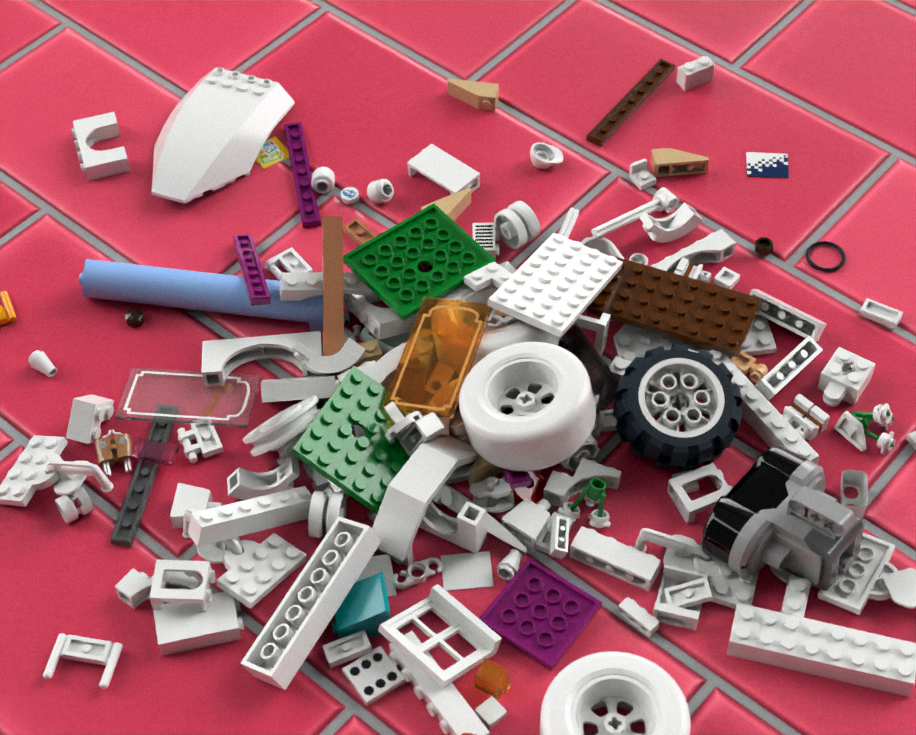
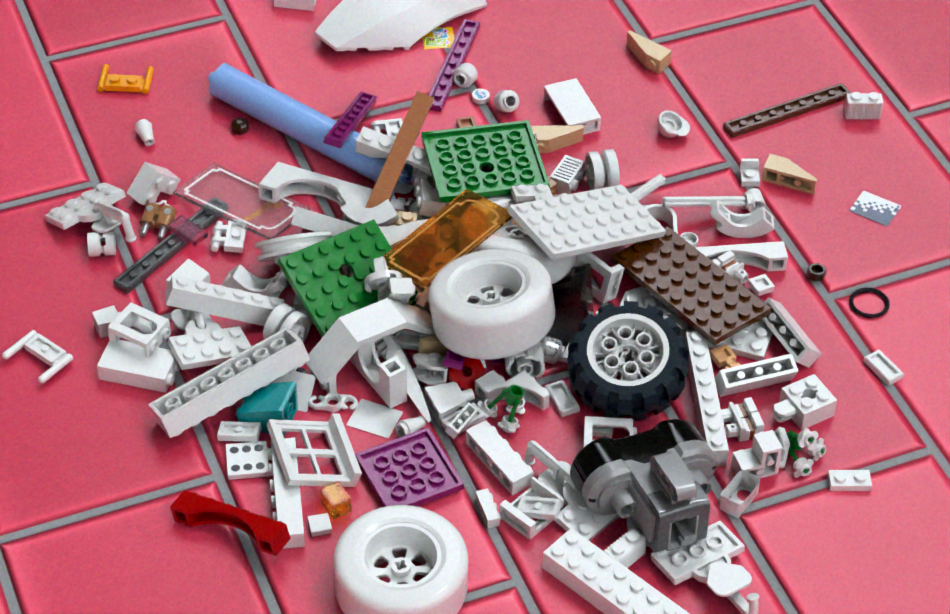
camera: 25 degrees right, 5 degrees down
none -> white tile [545,380,580,417]
none -> white brick [731,430,782,479]

